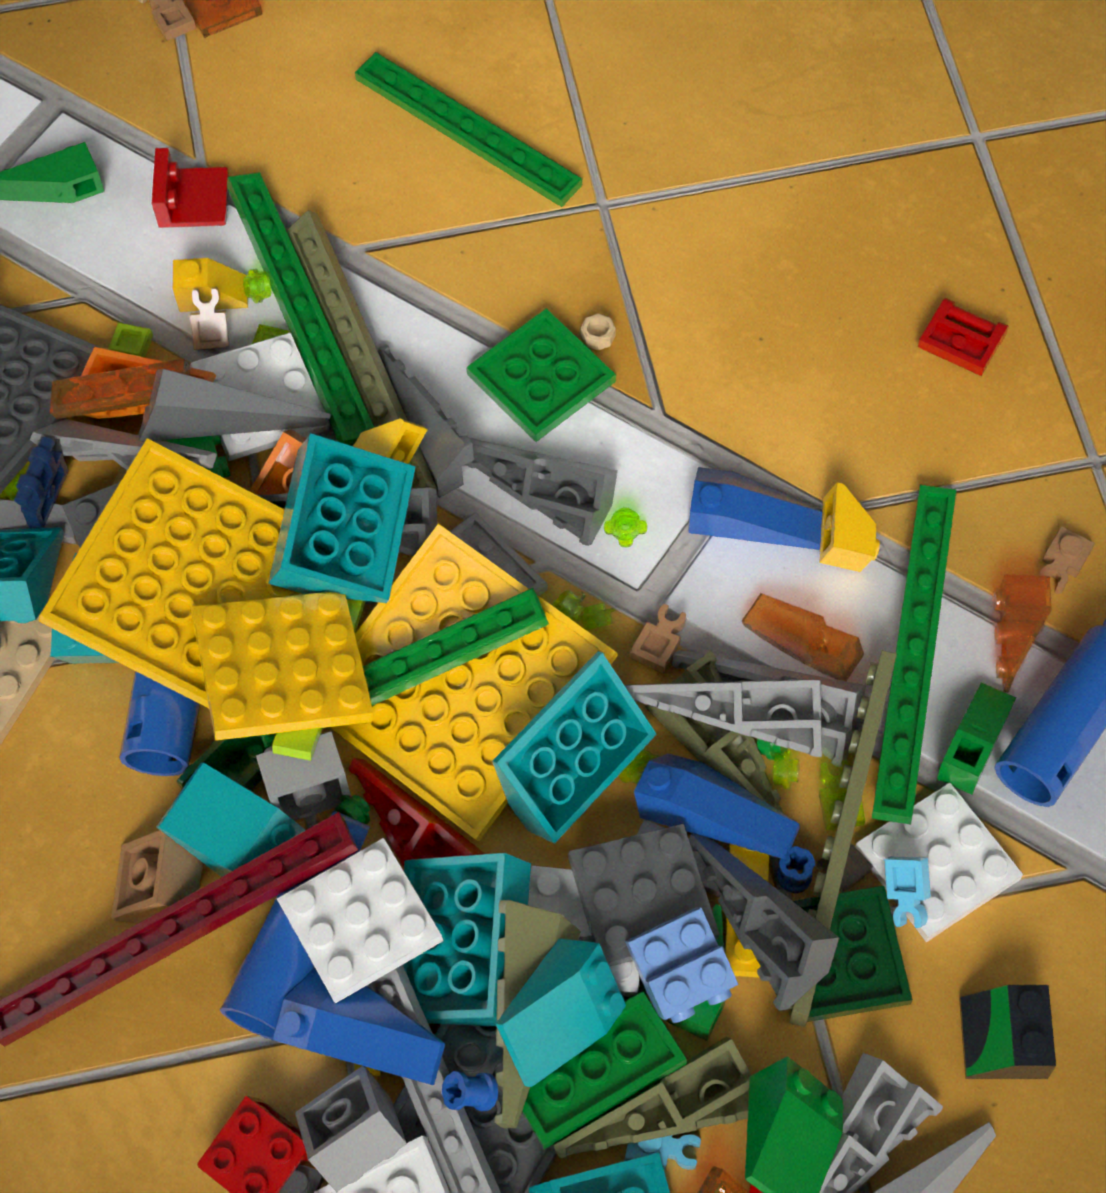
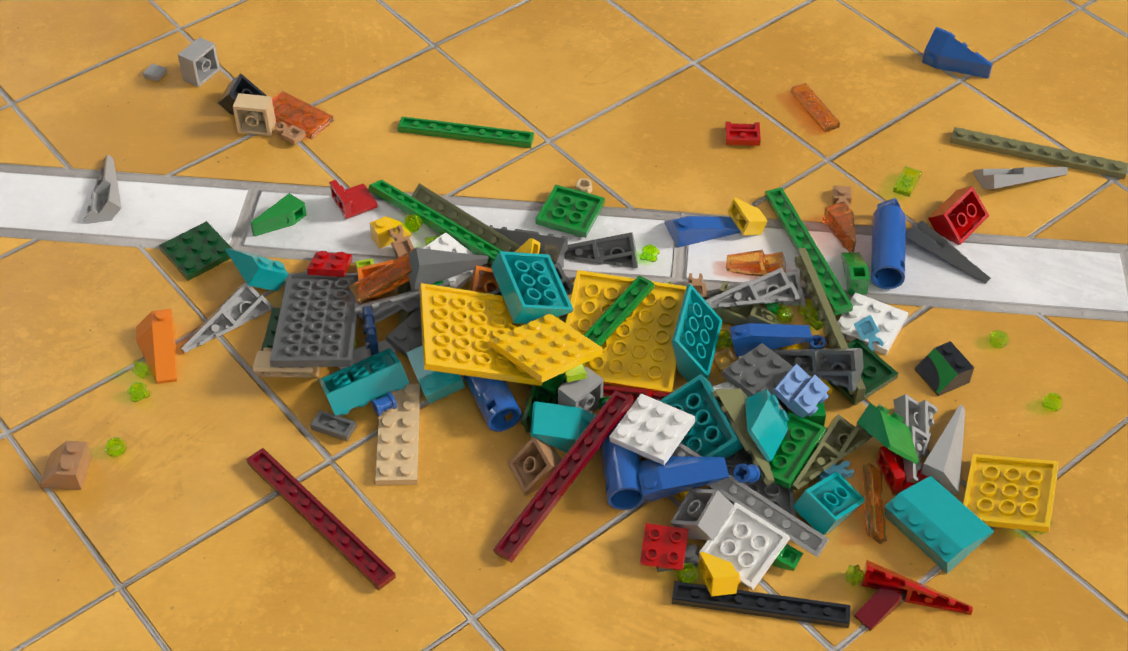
camera: 30 degrees left, 15 degrees down
none -> red plate [307,251,352,277]
none -> clear yellow plate [713,348,737,373]

